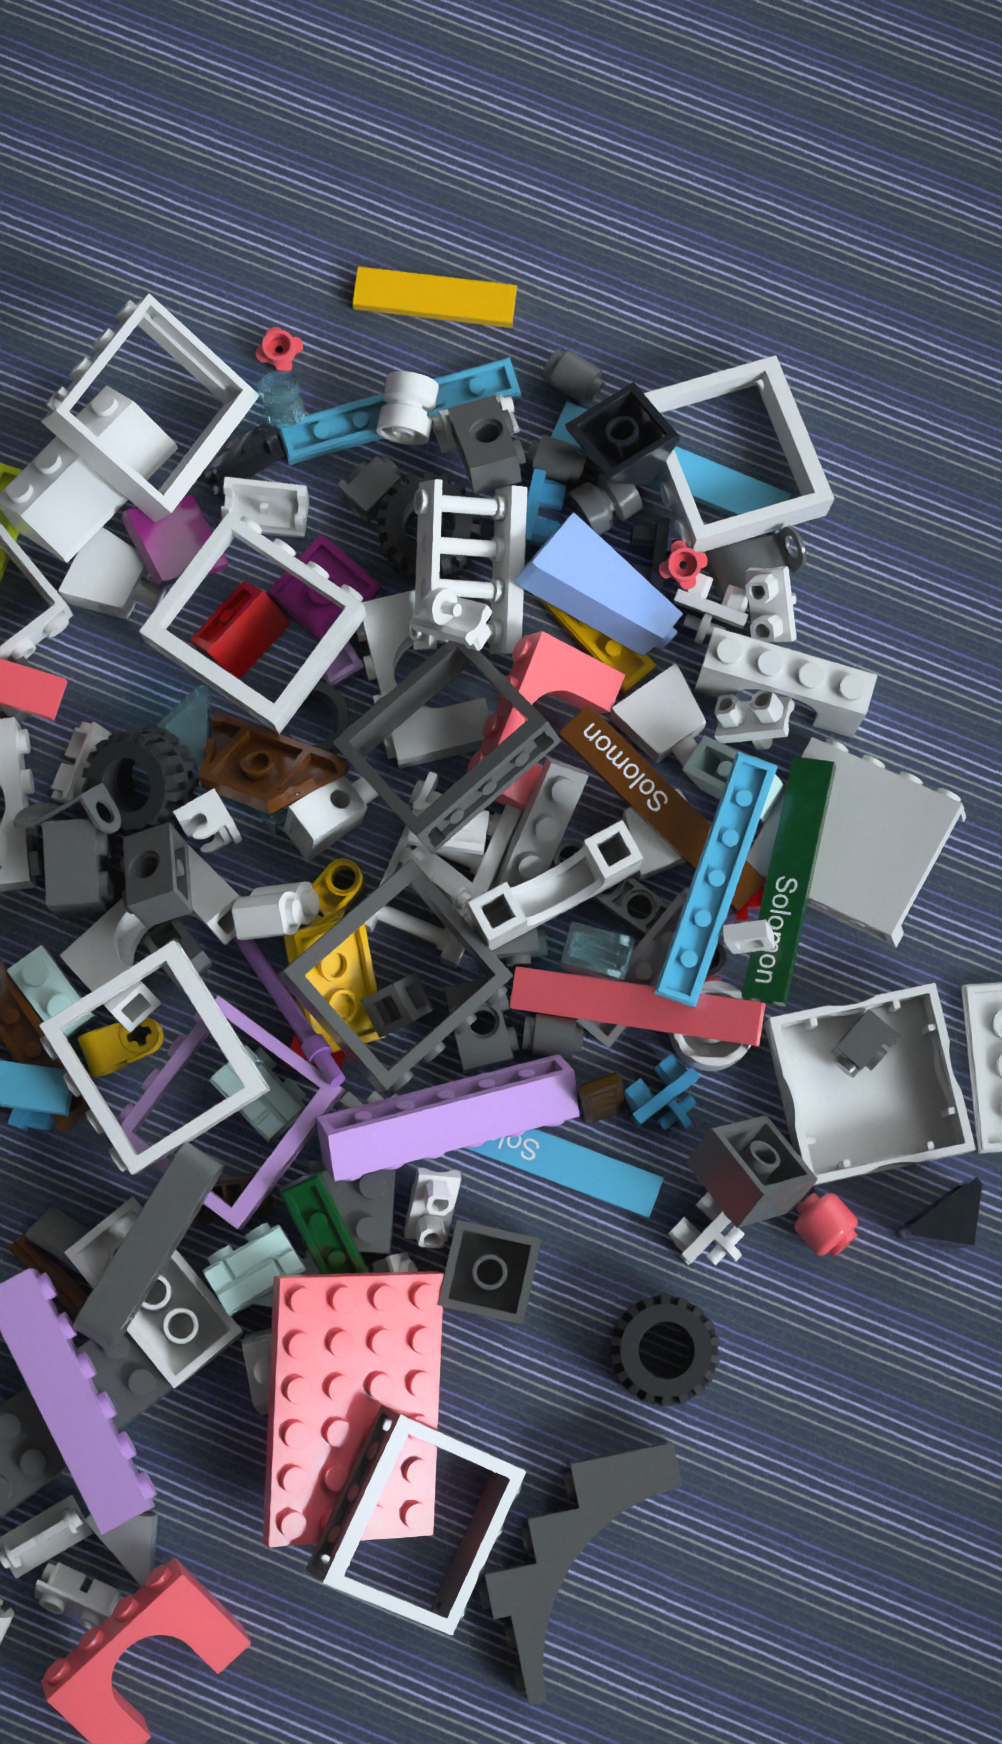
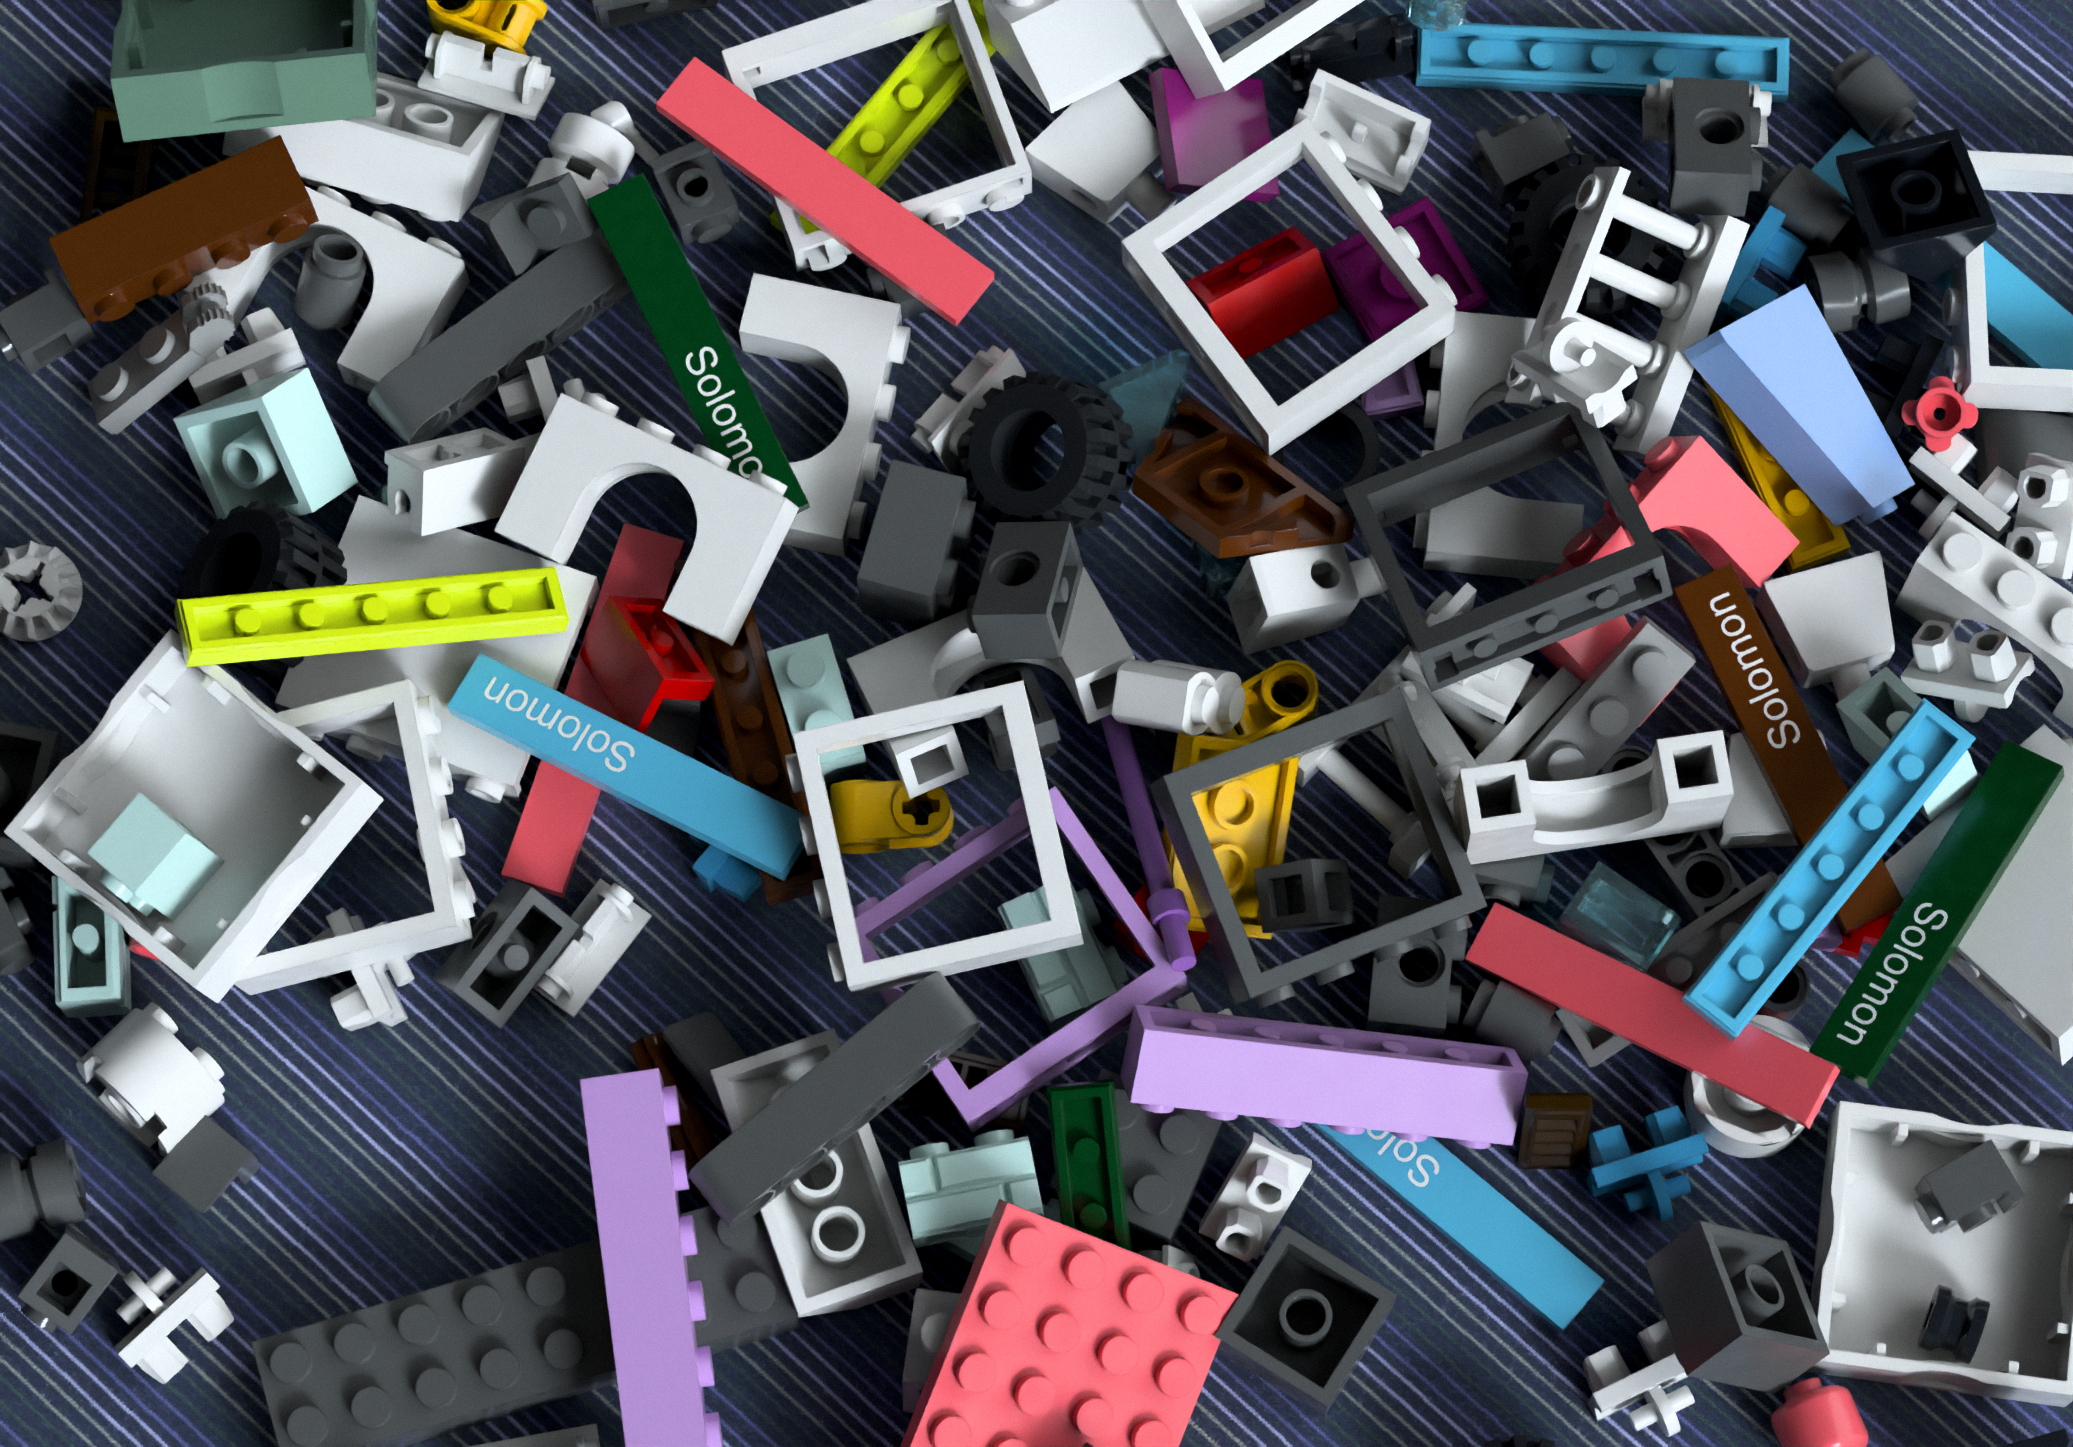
camera: 25 degrees right, 5 degrees down
dark grey piece [14,783,121,834] -> none
white hinge [173,788,242,853] -> none
white wheel [376,371,439,445] -> none
white tile [723,920,775,954] -> none
none -> black wheel [1918,1284,1990,1364]

